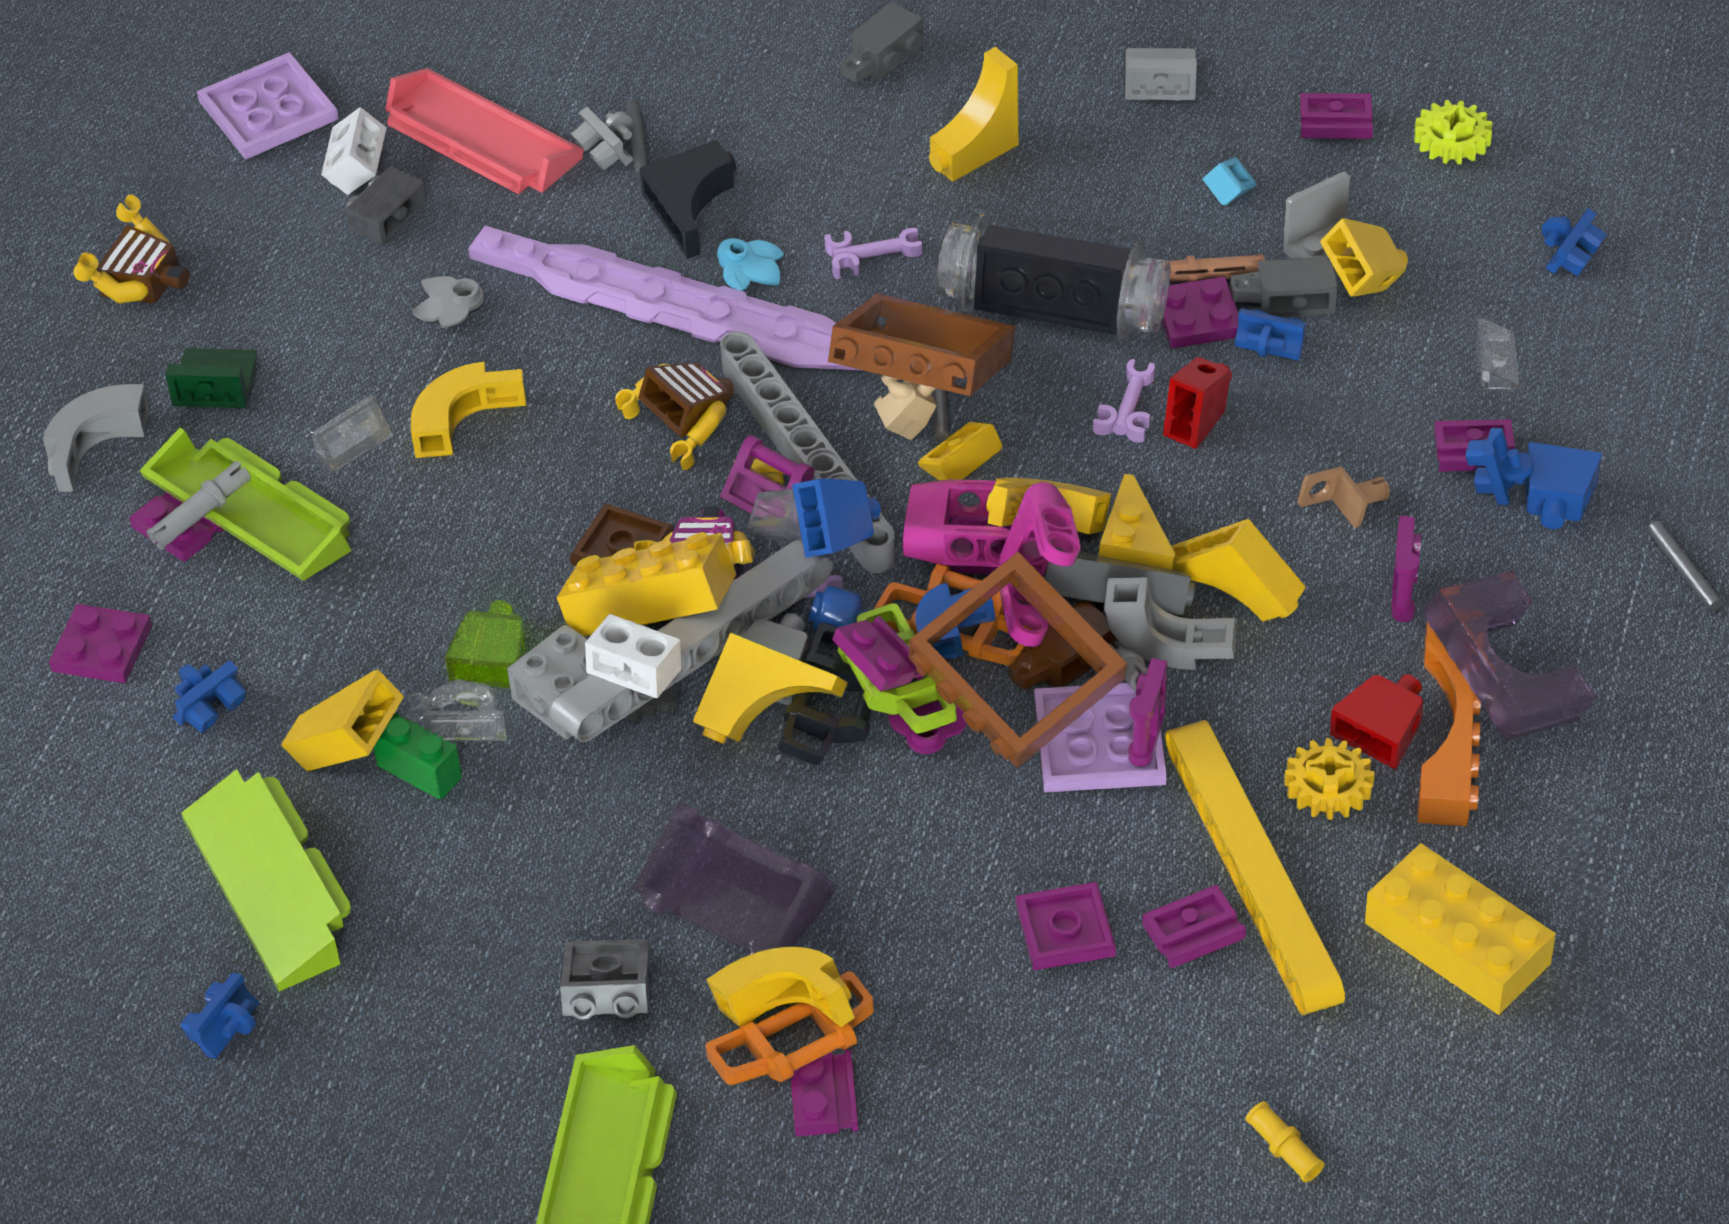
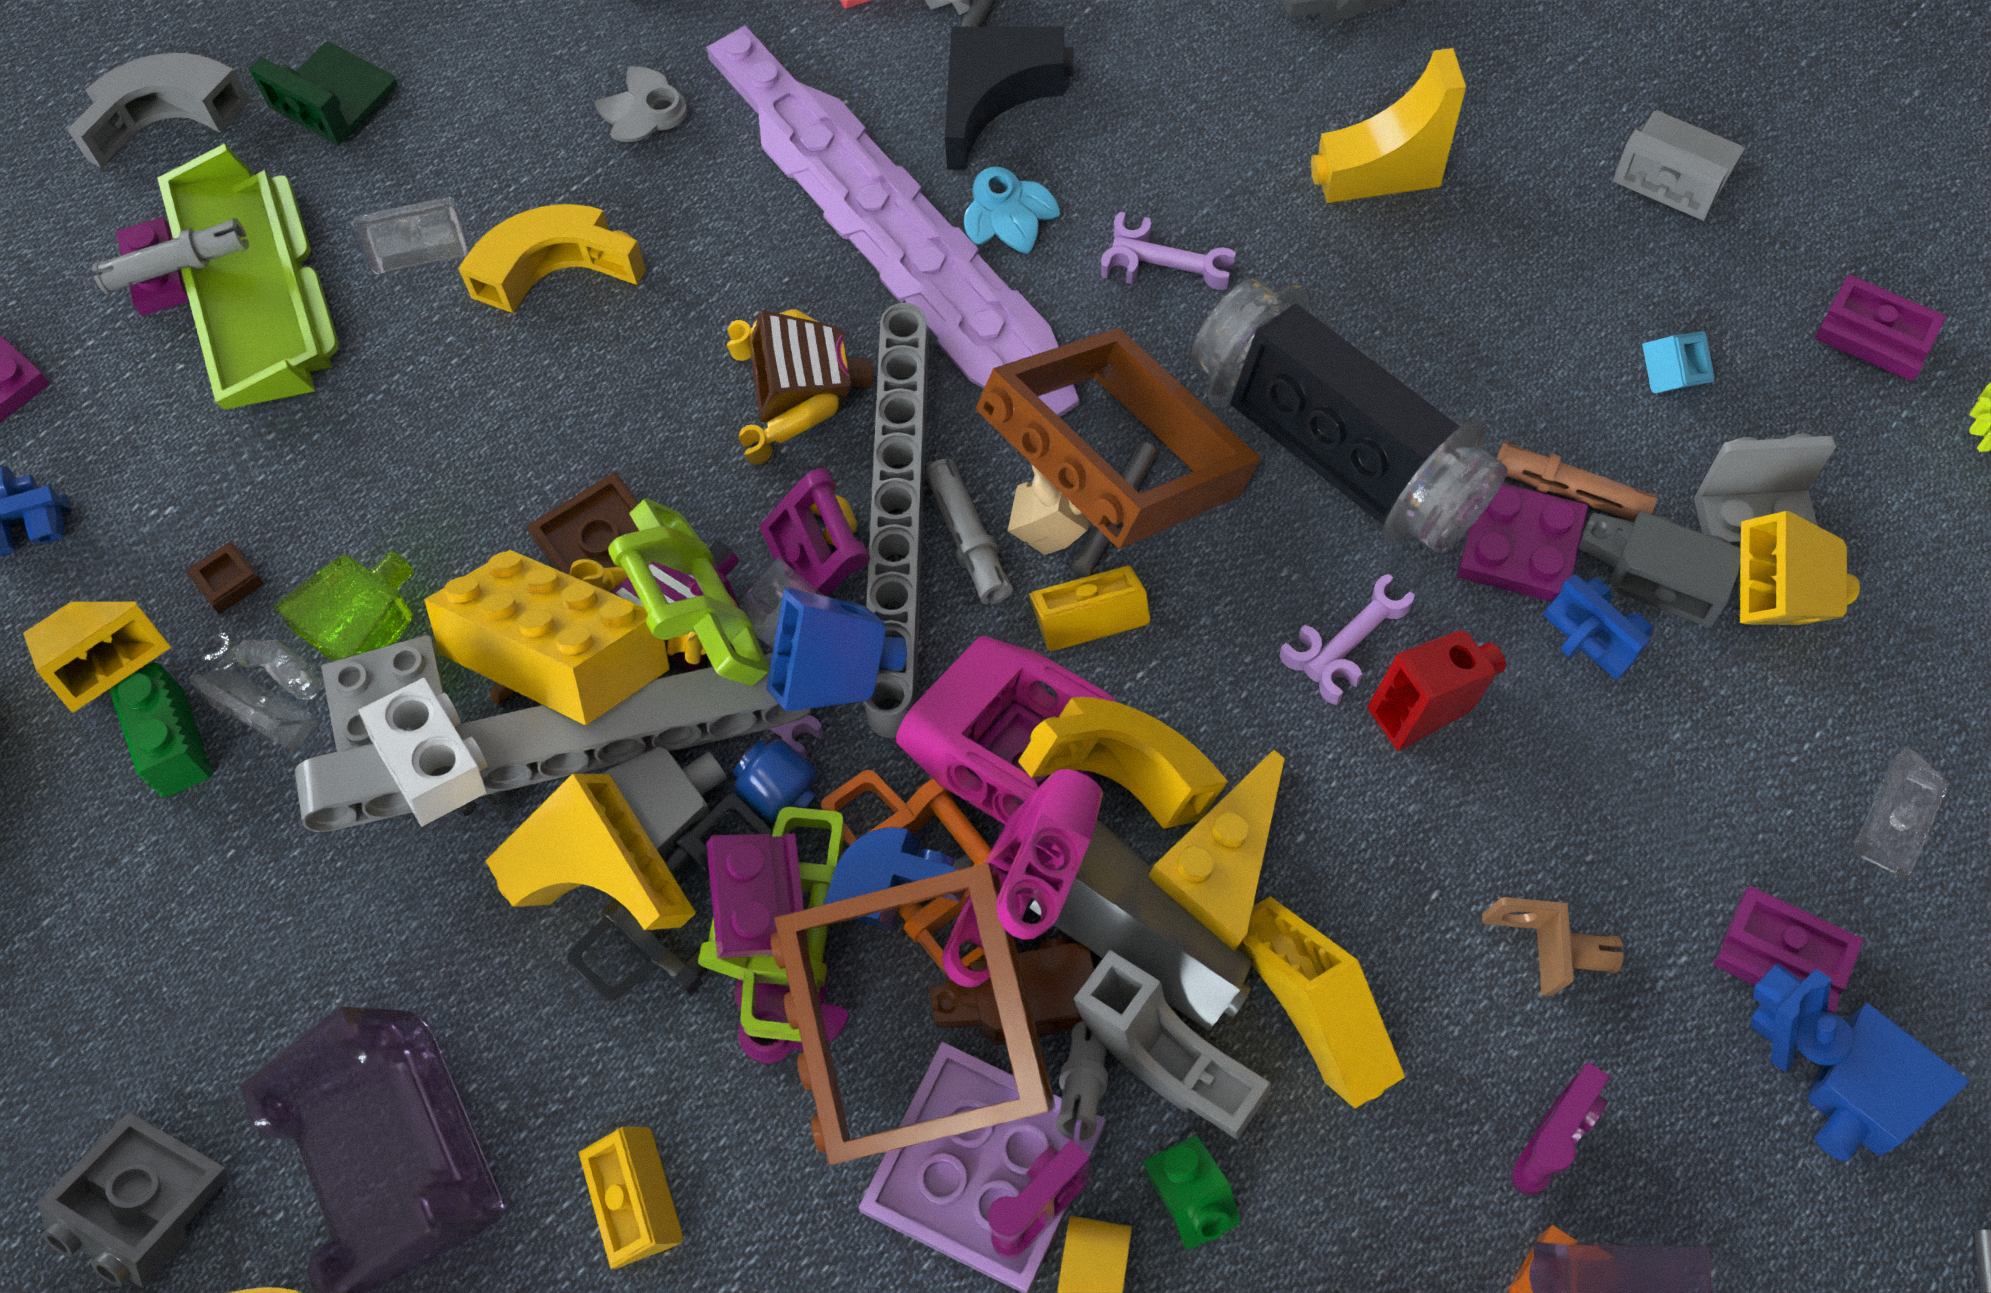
camera: 30 degrees right, 15 degrees up
none -> reddish brown tile [186,541,264,614]
none -> yellow slope [578,1127,683,1269]
none -> lime bar [608,498,770,686]
none -> light grey pin [924,459,1013,604]
none -> green bracket [1142,1134,1240,1250]

